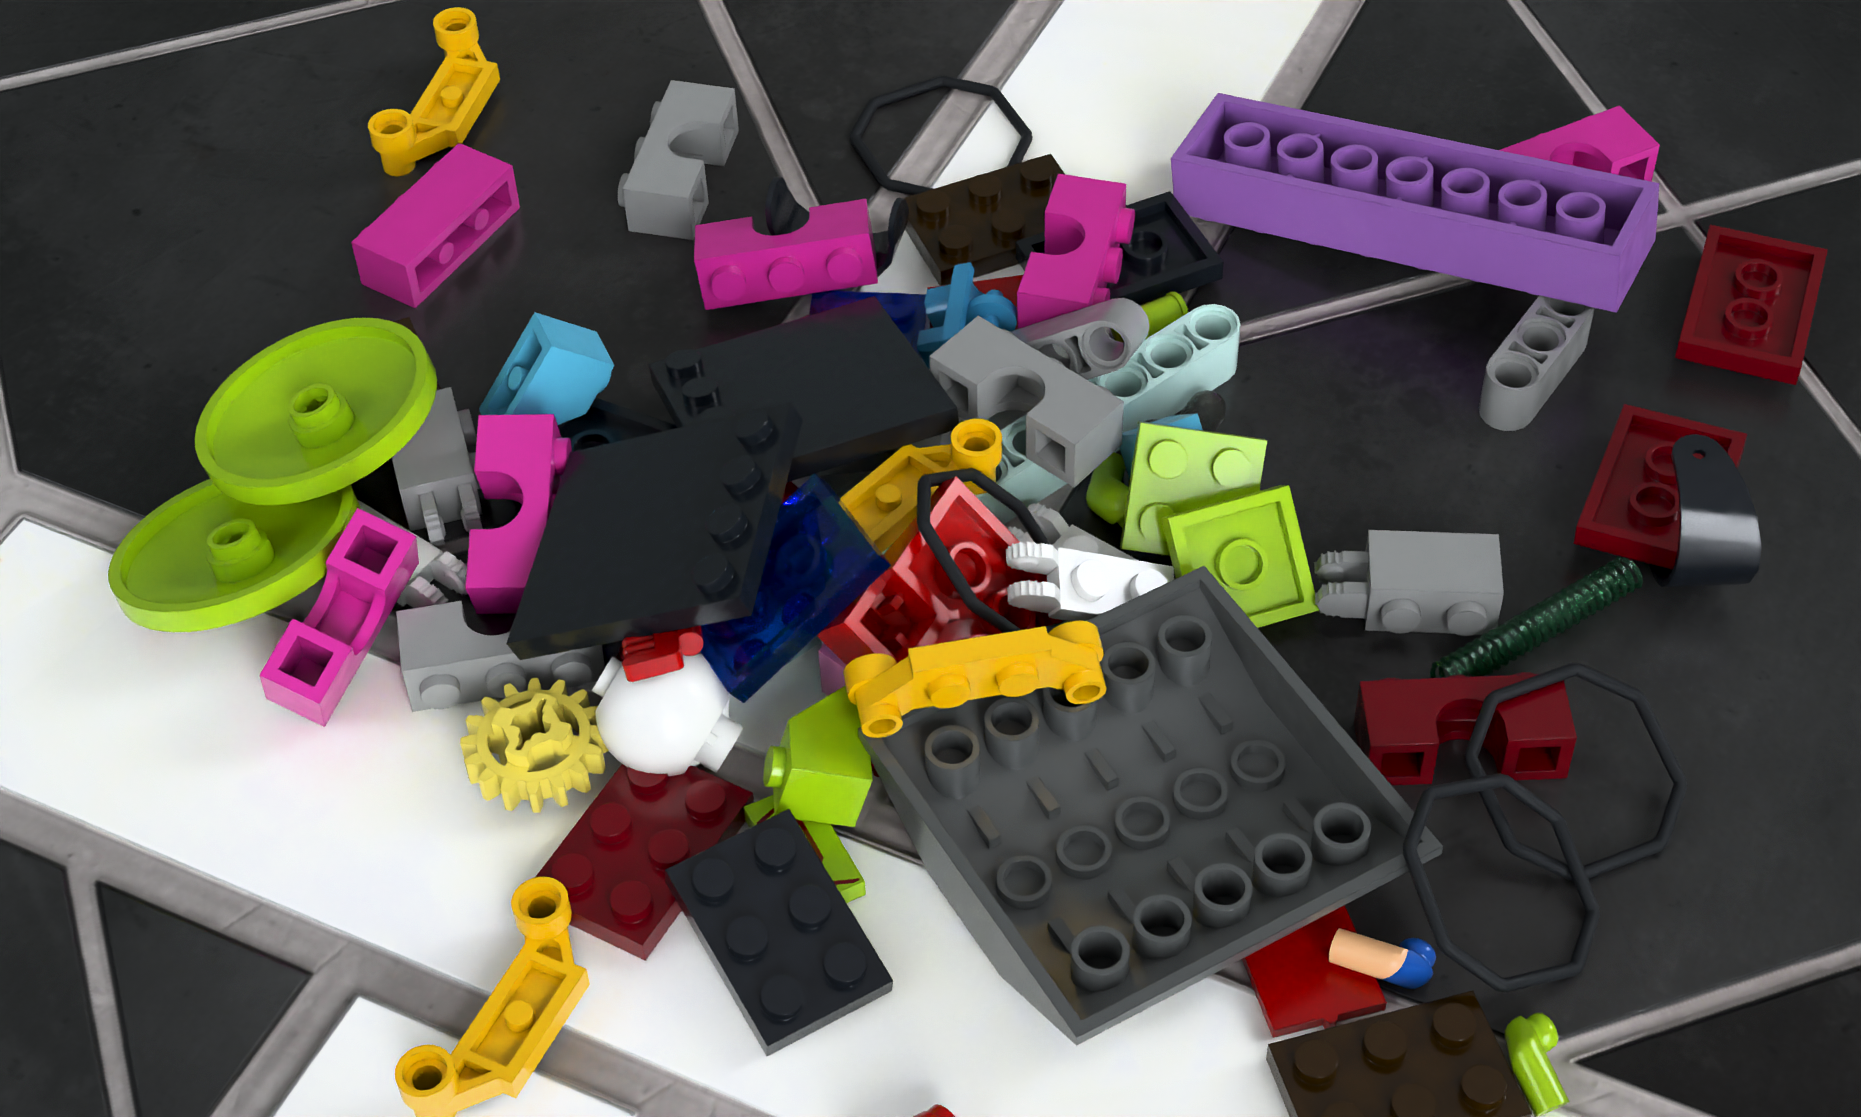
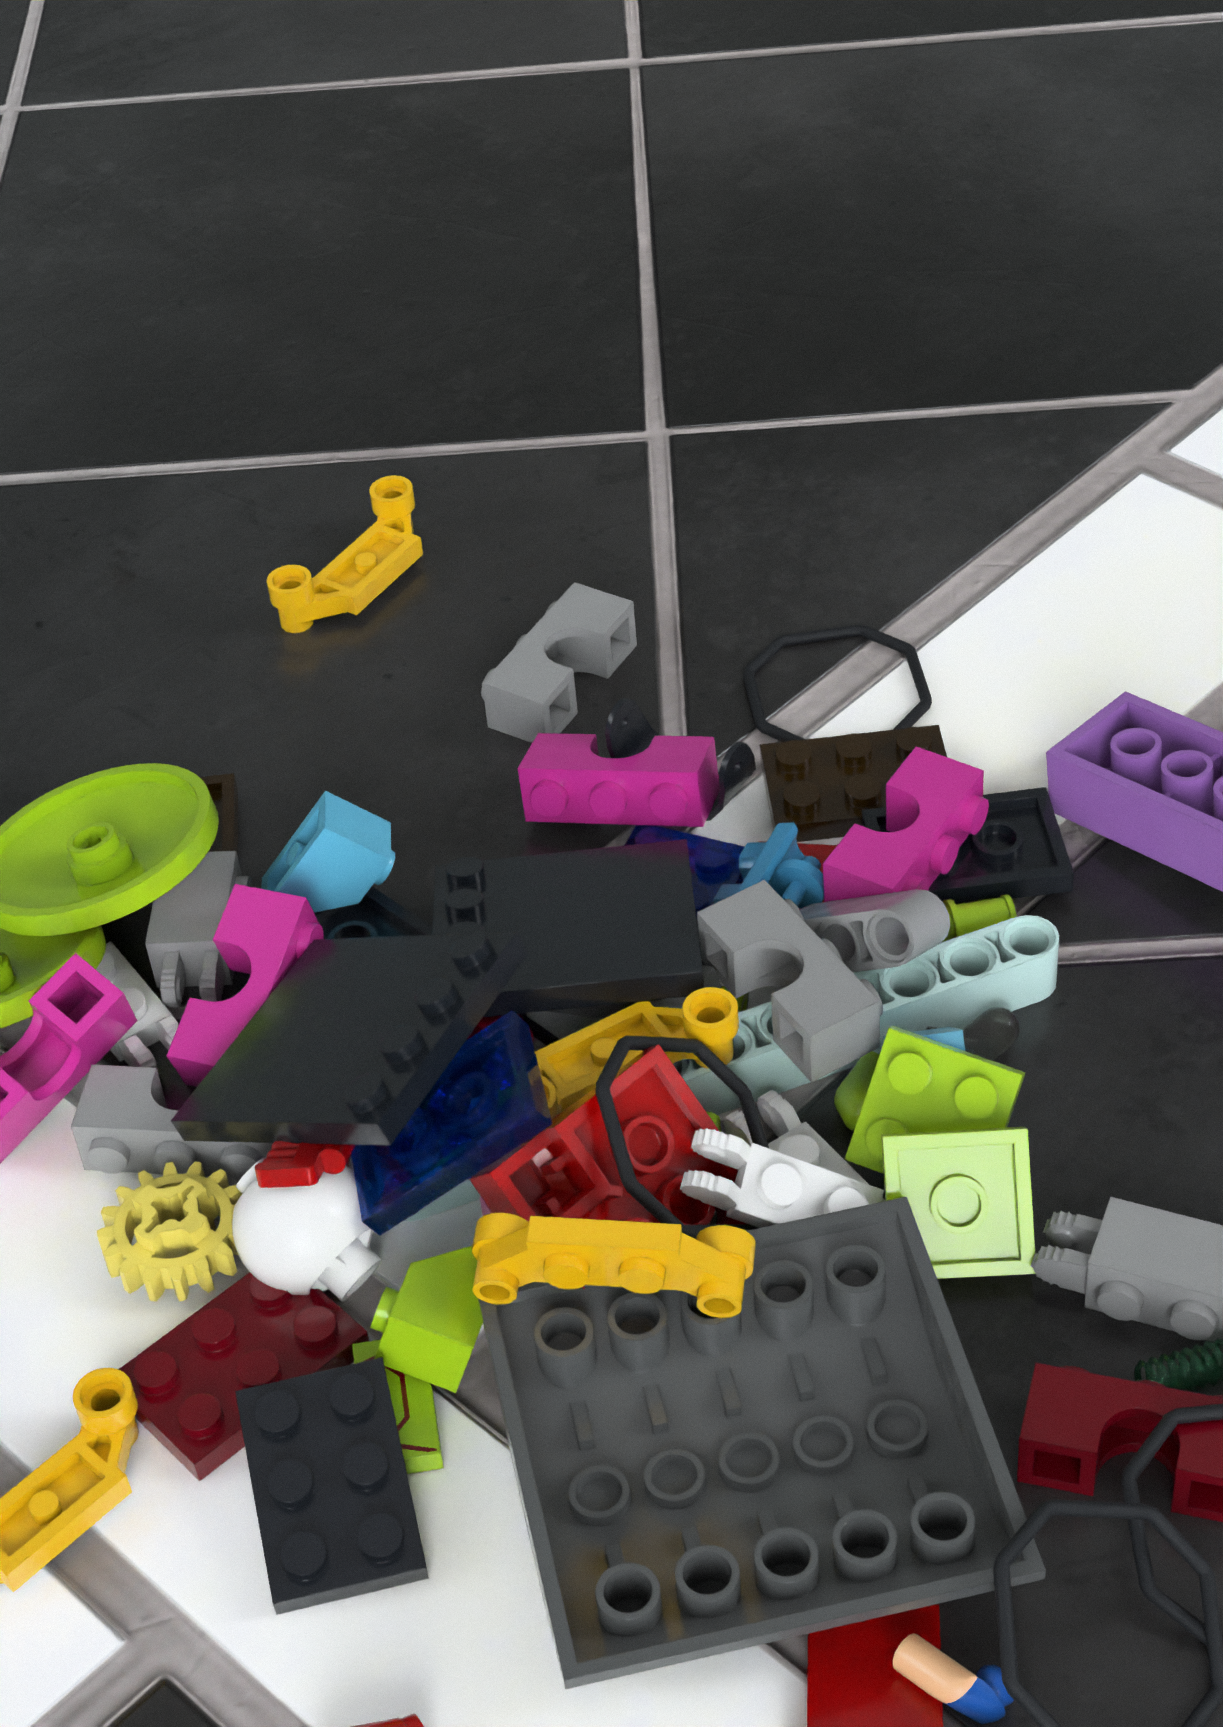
camera: 20 degrees right, 5 degrees down
dark pink brick [351,143,520,308] -> none

